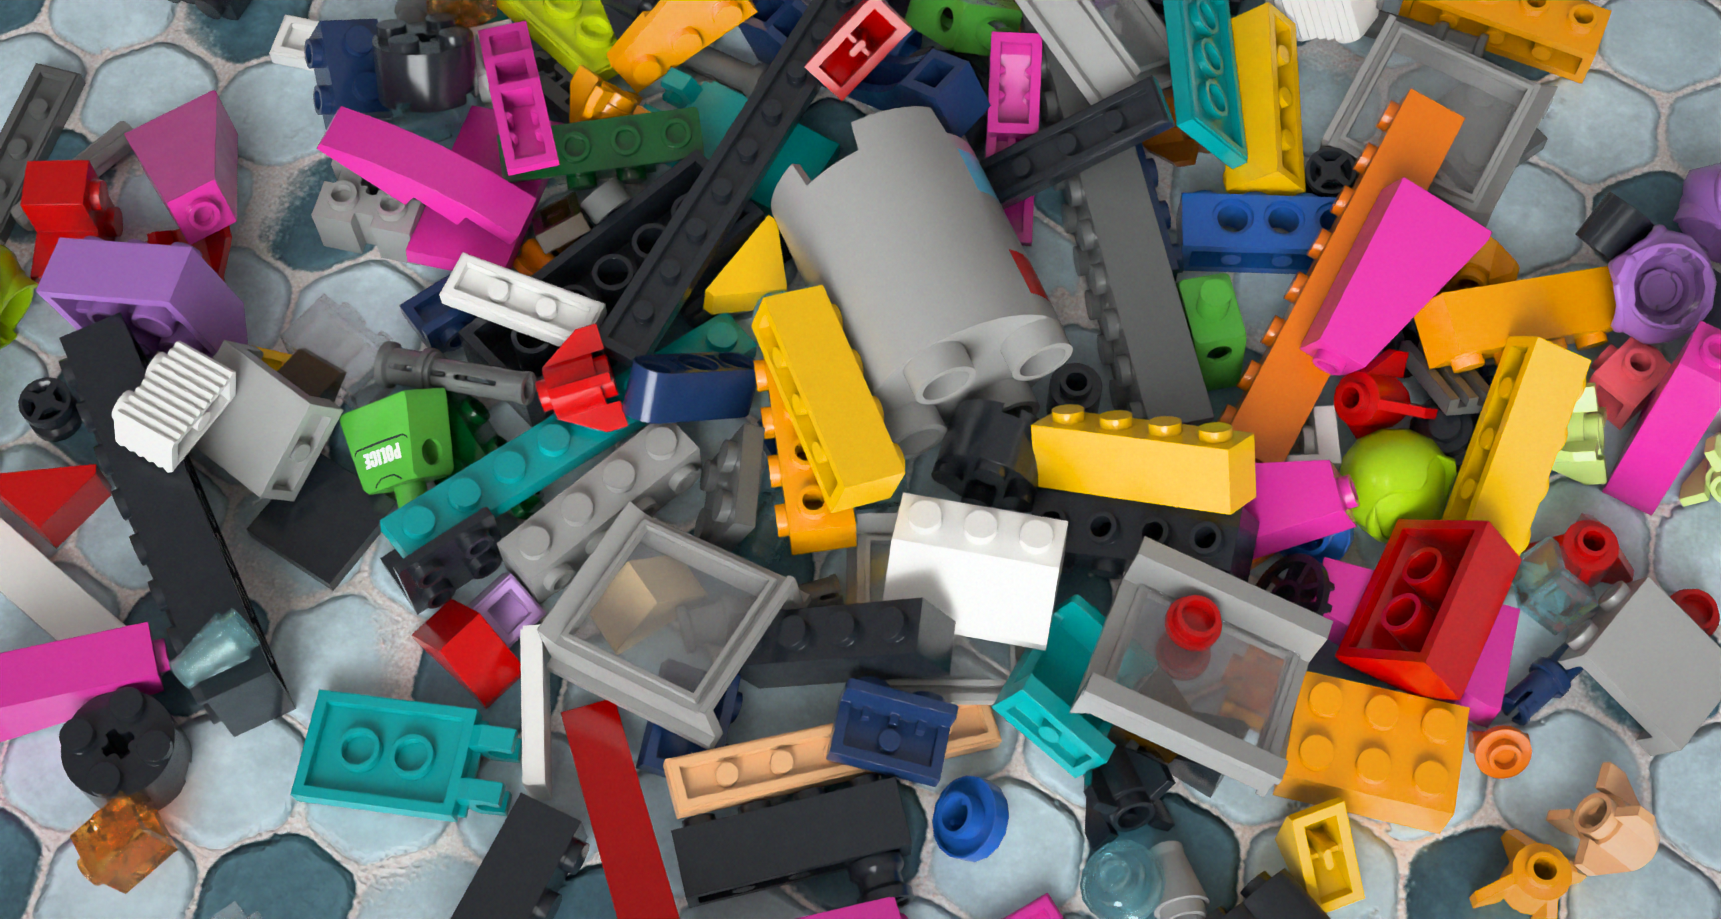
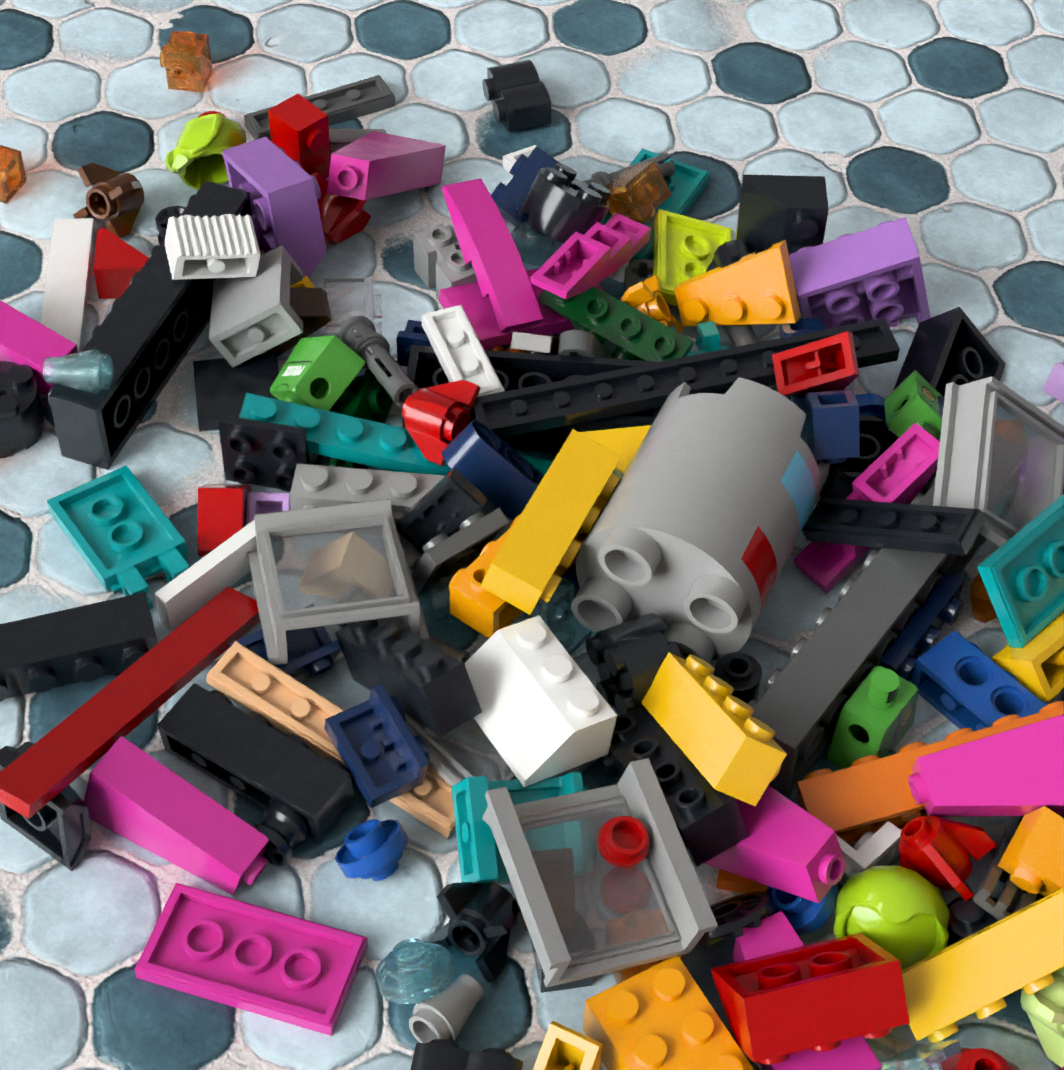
camera: 45 degrees right, 15 degrees down
none -> black plate [395,468,488,554]

